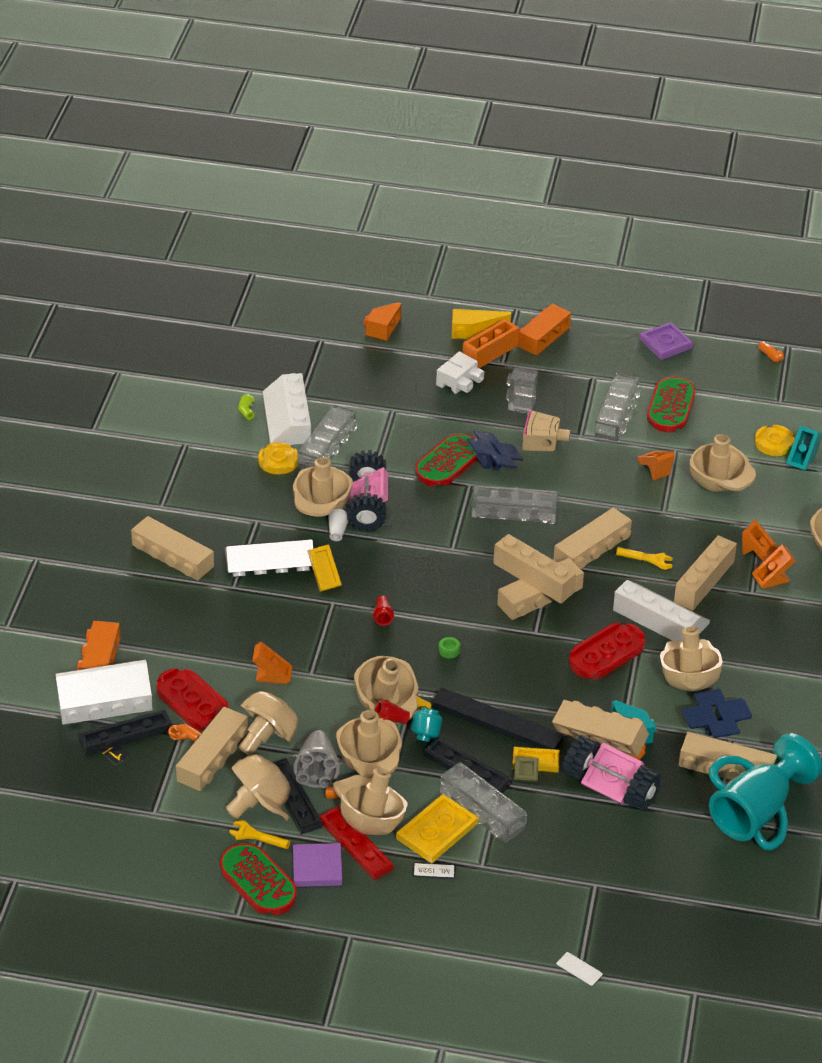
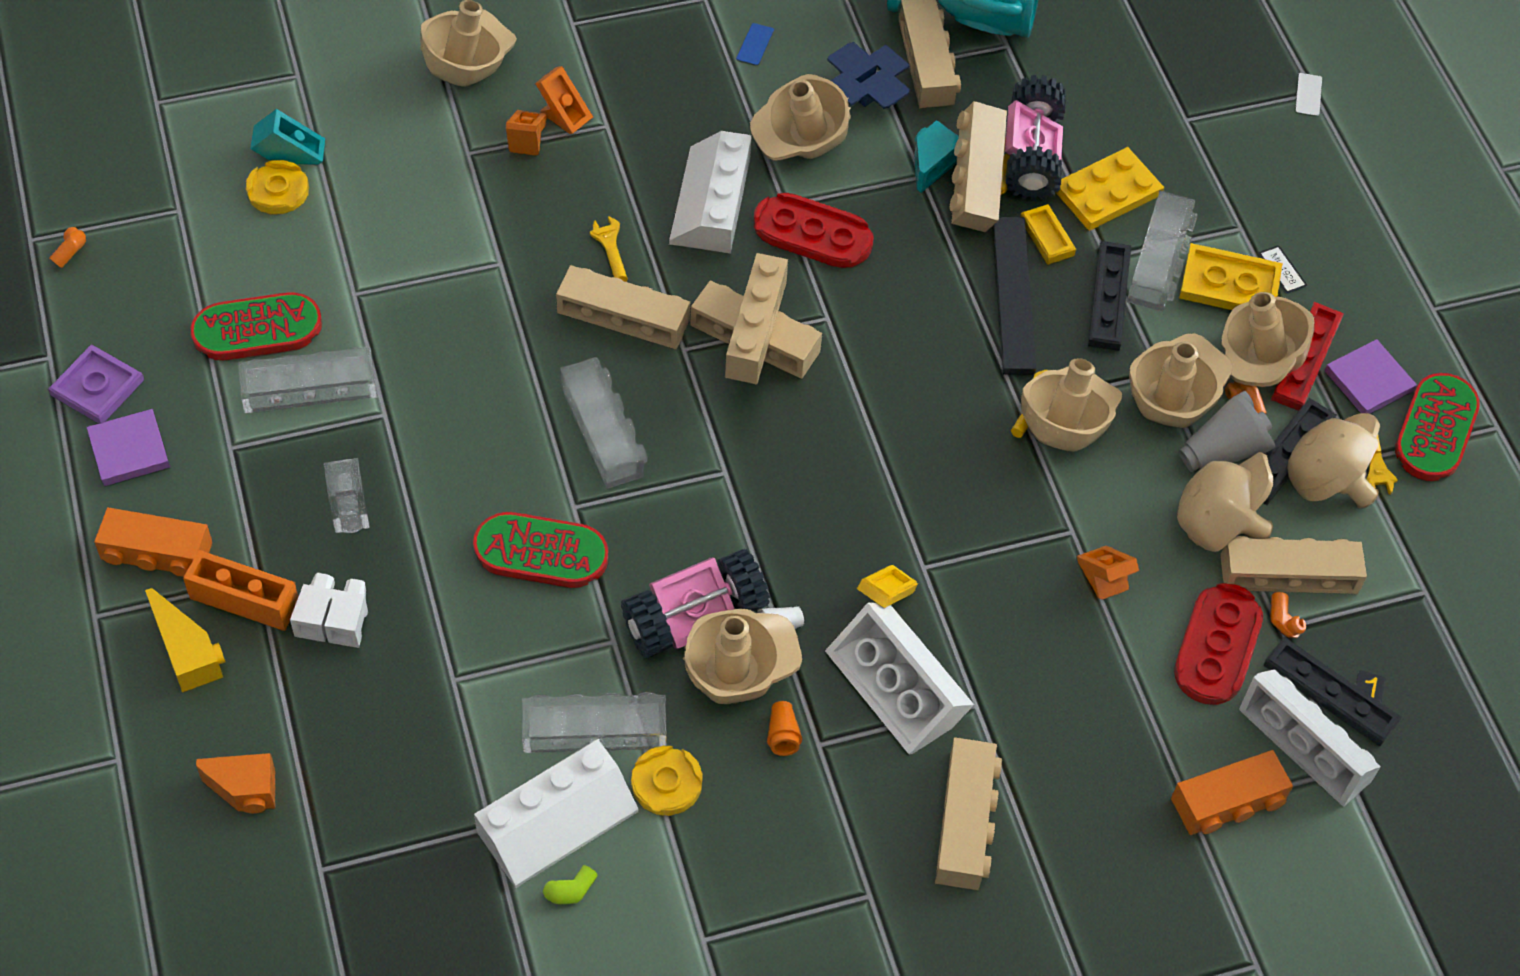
camera: 120 degrees left, 15 degrees up
red cone [373,596,394,626] -> none
red cone [375,699,410,724] -> none
teal head [410,707,443,742] -> none
bright green tile [438,637,461,658] -> none
dark blue piece [467,430,523,470] -> none
olive tile [514,757,539,782] -> none
tan torso [522,410,571,451] -> none
orange slope [637,451,675,480] -> none
tan brick [674,535,737,611] -> none
tan piece [690,434,756,492] -> none
none -> medium lavender tile [87,409,170,486]
none -> blue sticker [736,23,774,65]
none -> orange cone [767,701,802,756]
none -> yellow plate [1055,147,1164,231]

